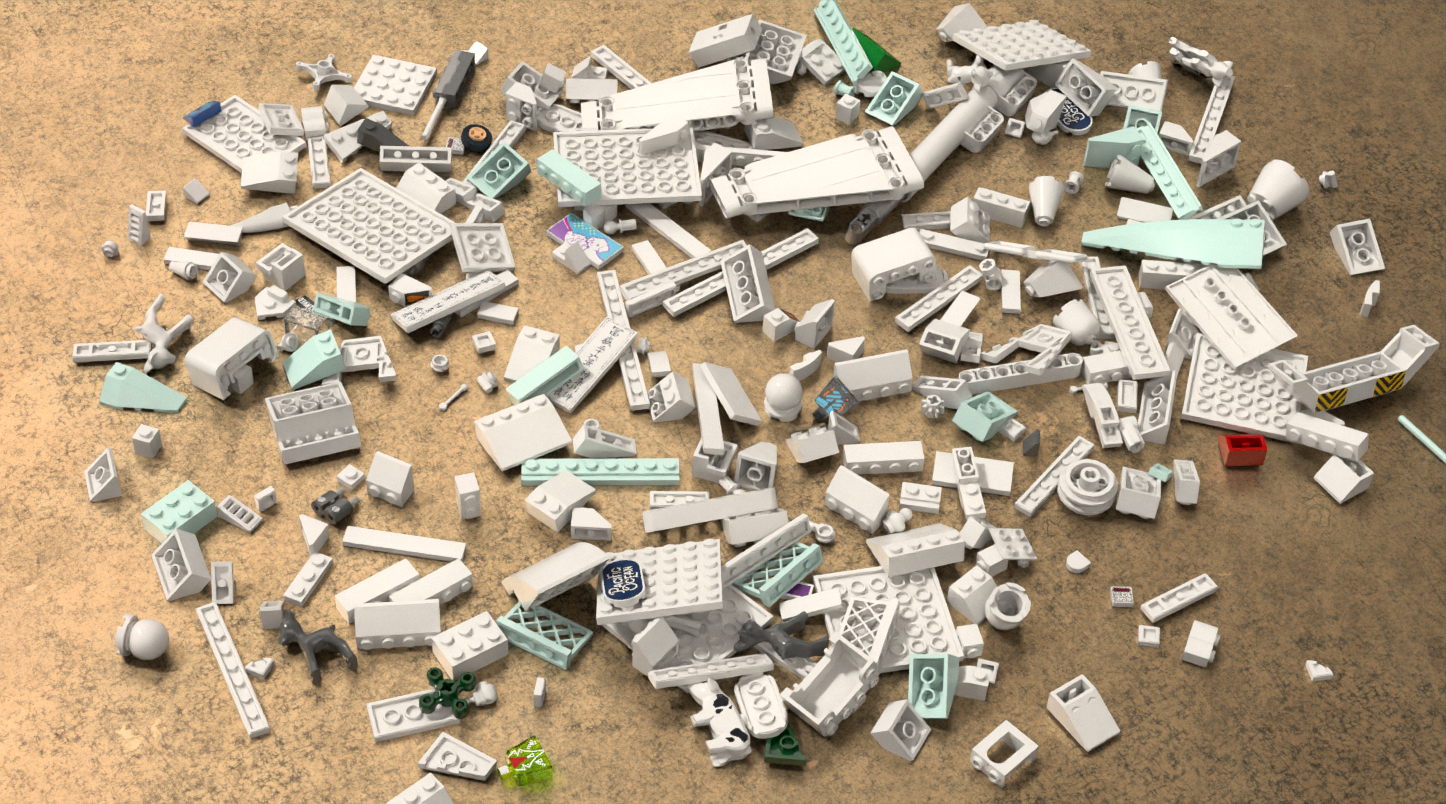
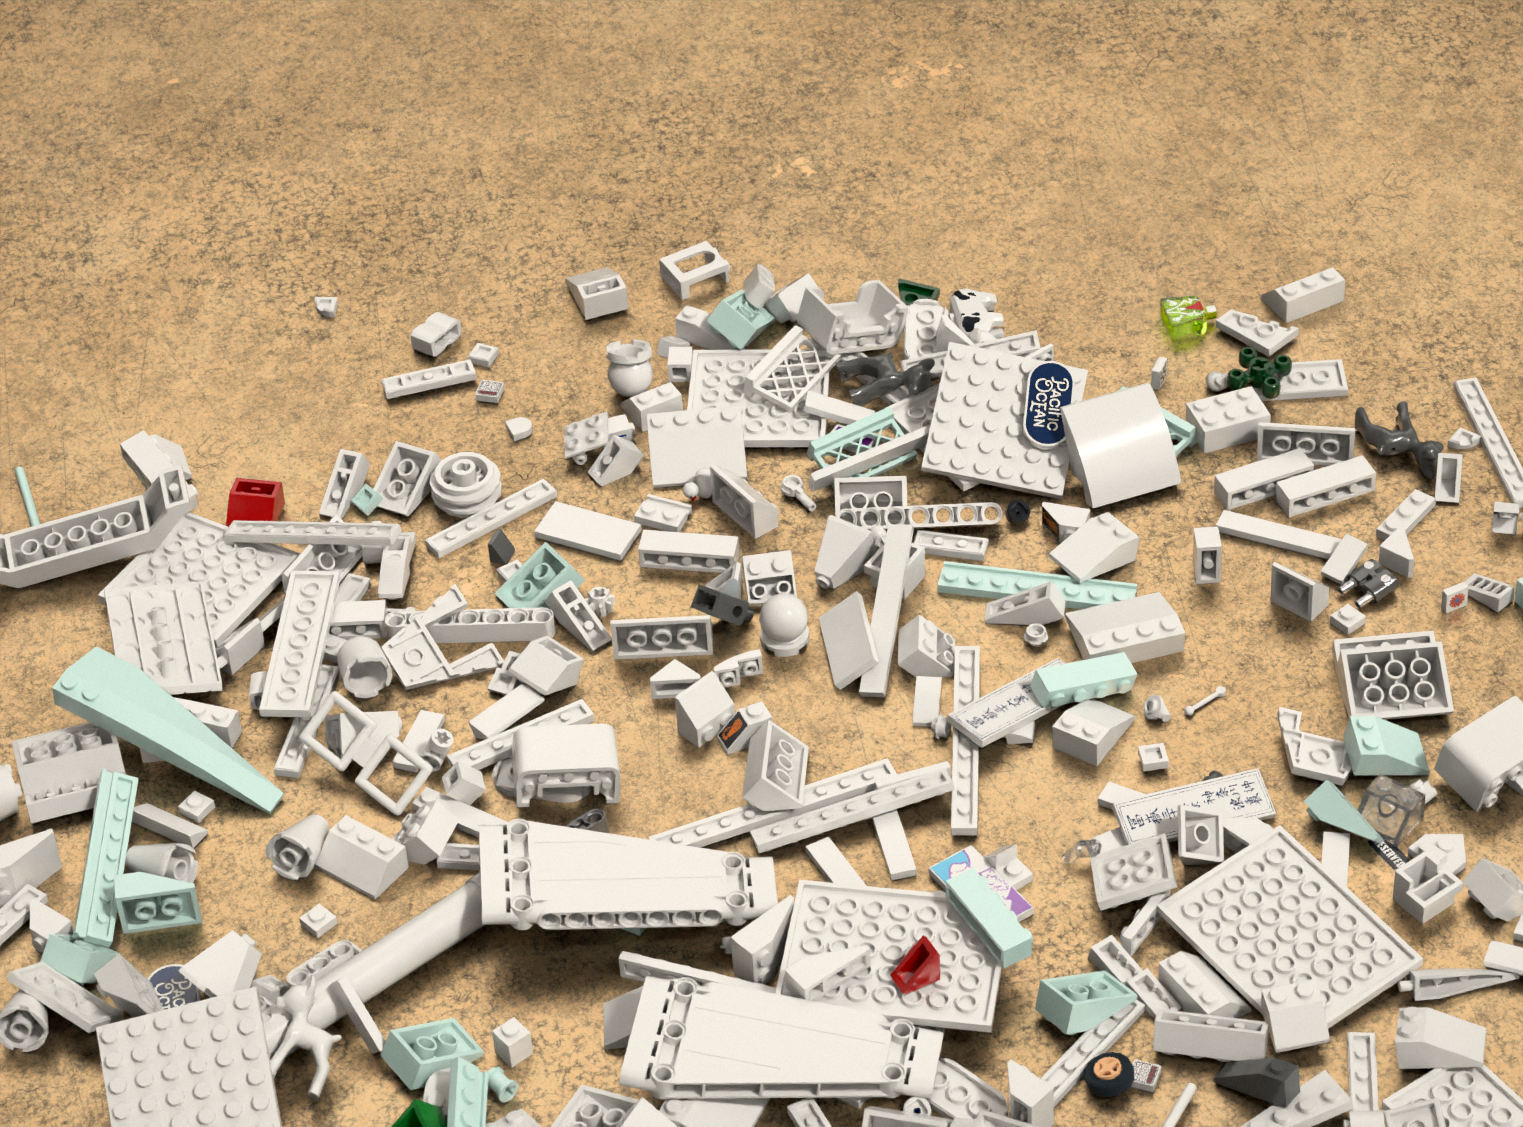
camera: 160 degrees left, 5 degrees down
white plate [430,355,449,372] -> none
white slope [952,447,986,520] -> none
white bush [1064,171,1084,194] -> none
none -> white tile [223,520,402,546]
none -> white plate [299,904,338,938]
none -> white brick [442,761,486,805]
none -> white beam [744,264,775,309]
none -> red slope [890,936,940,995]
none -> white slope [935,314,974,353]
none -> black tile [1005,500,1030,525]
none -> clear arm [1062,839,1102,864]
none -> white slope [1177,805,1224,865]
none -> white slope [1261,979,1330,1053]
none -> white tile [1321,534,1368,585]

